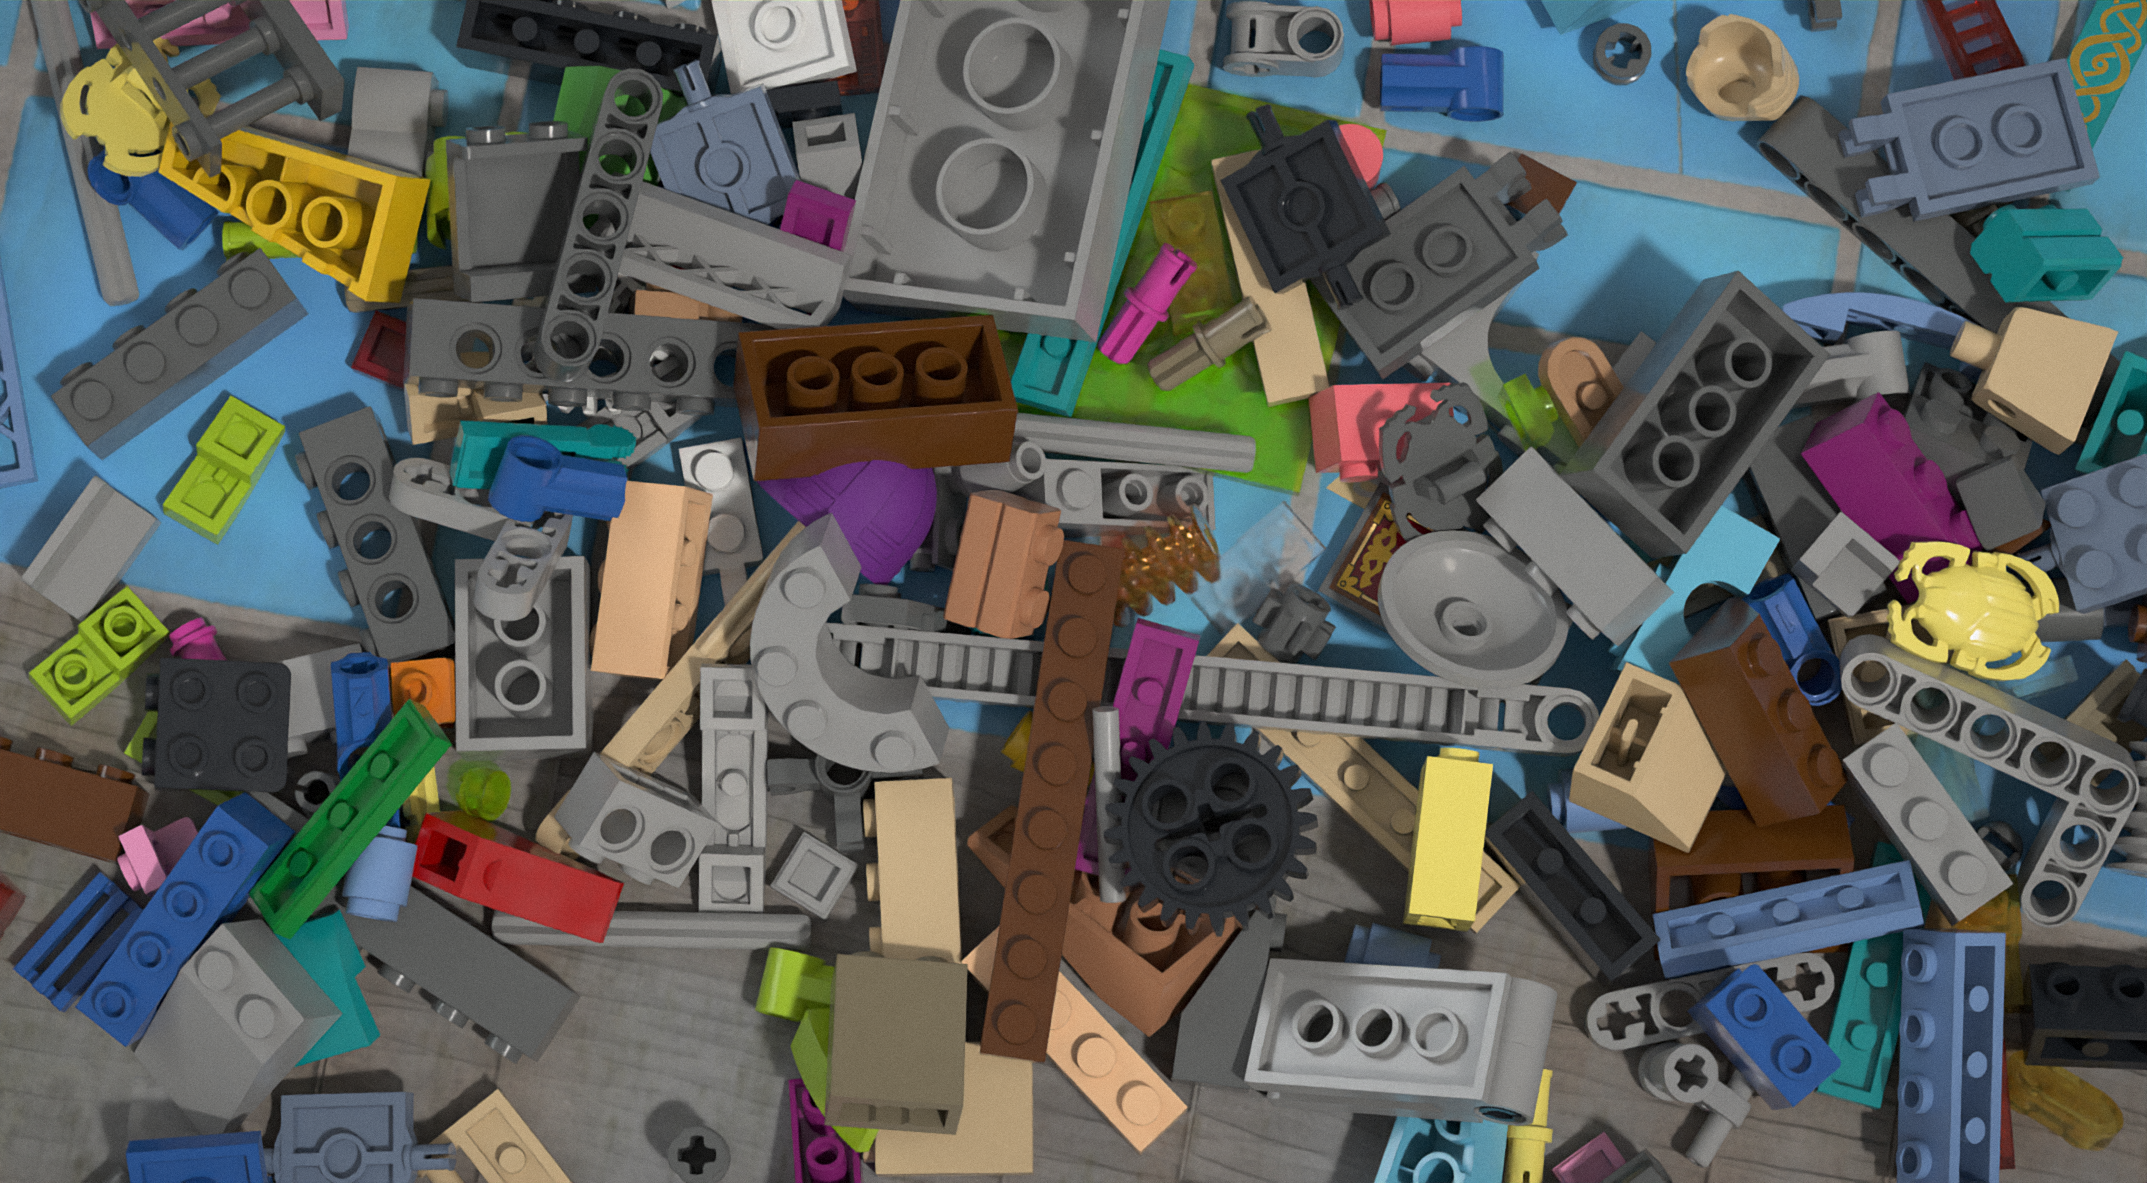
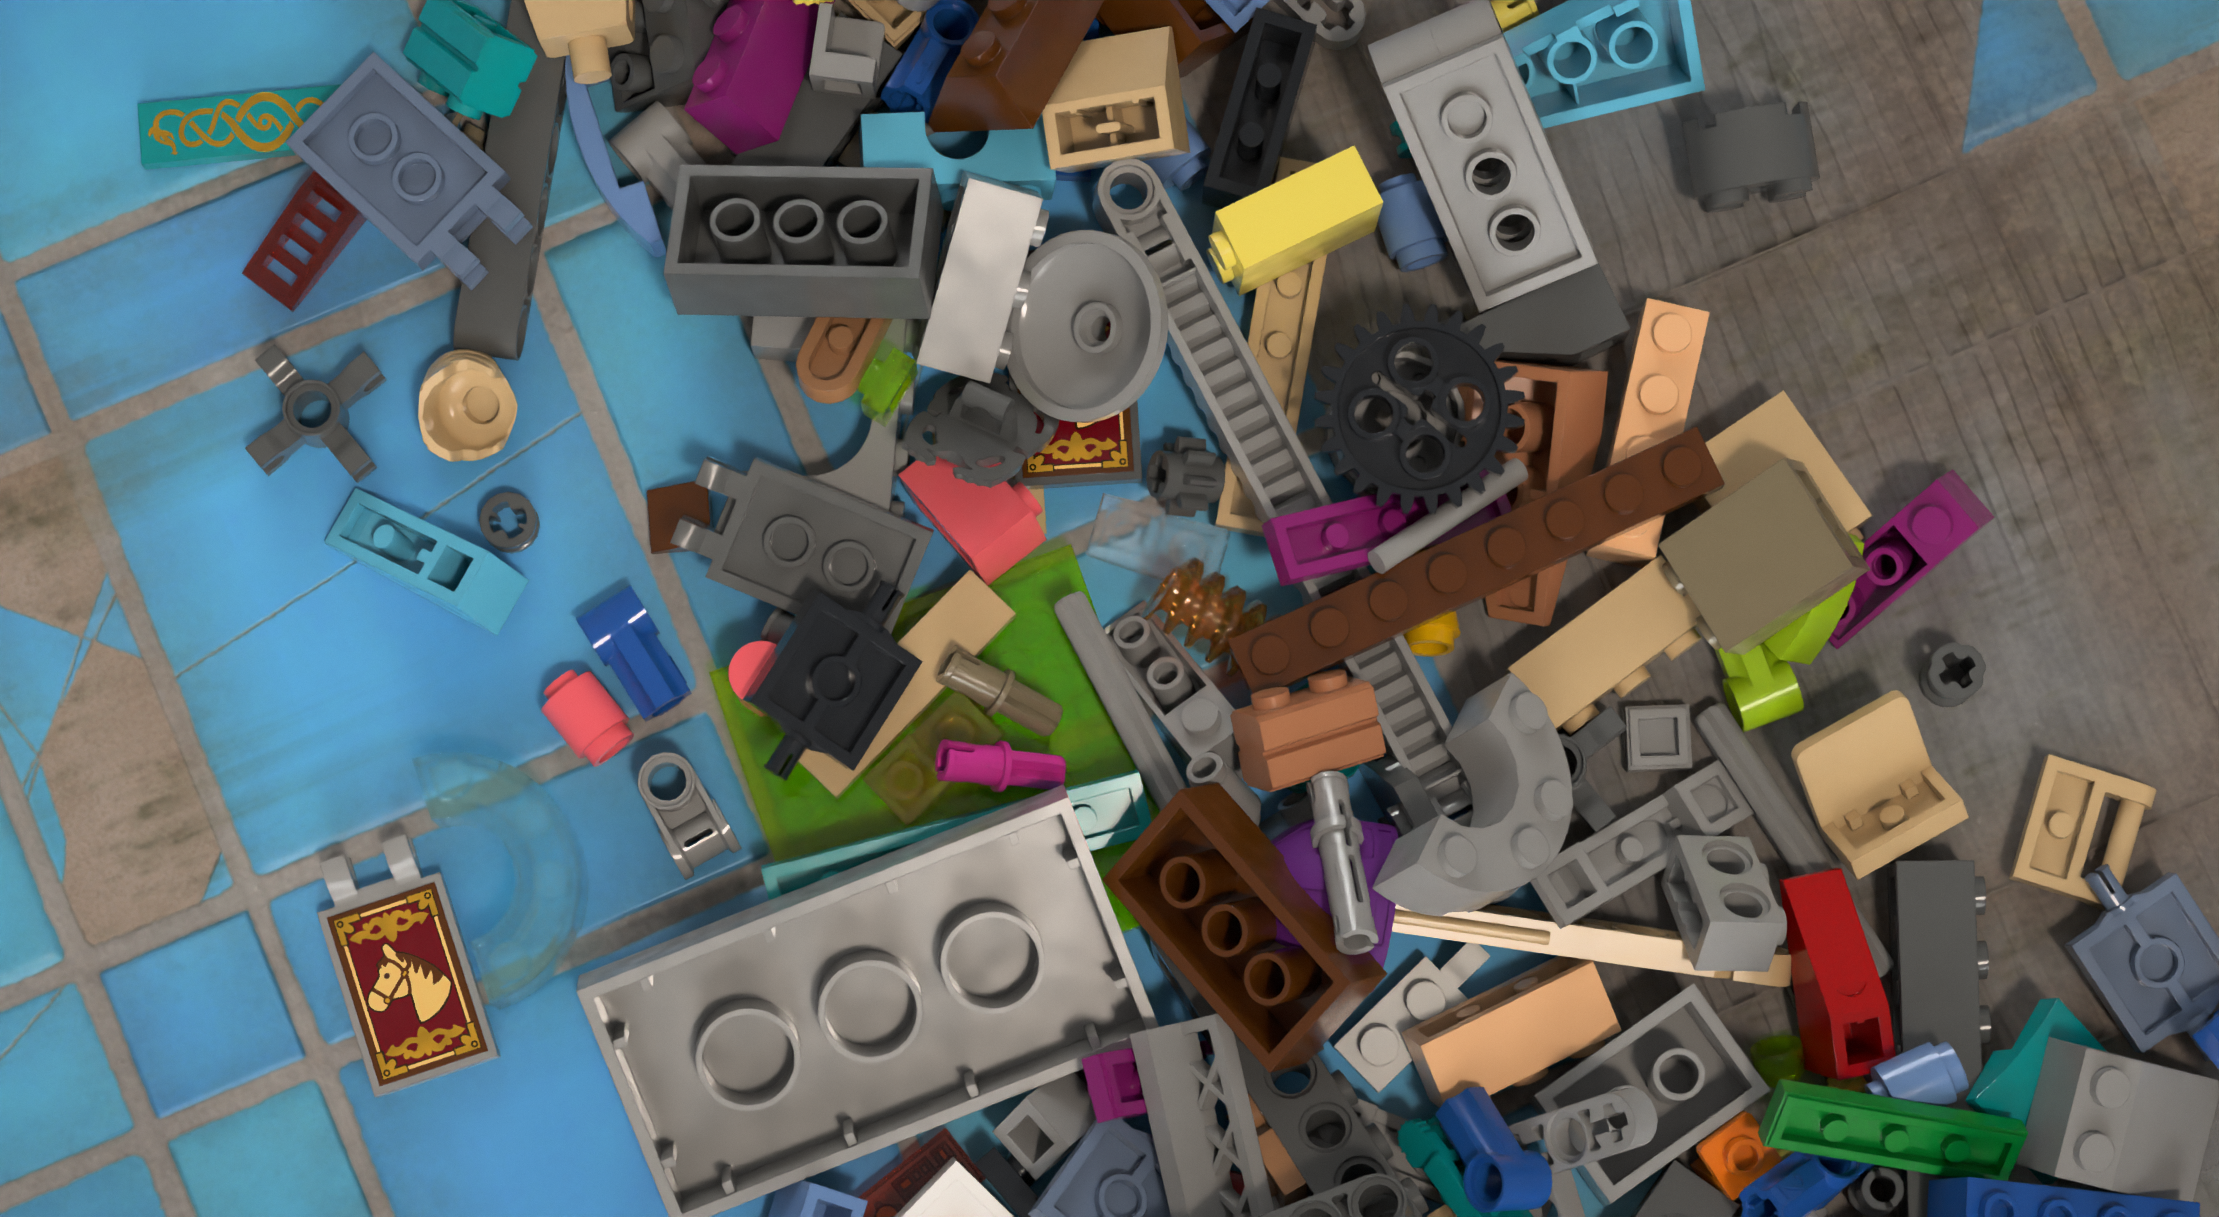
camera: 125 degrees left, 0 degrees up
none -> light grey pin [1306,771,1379,955]
none -> tan bracket [1791,690,1969,880]

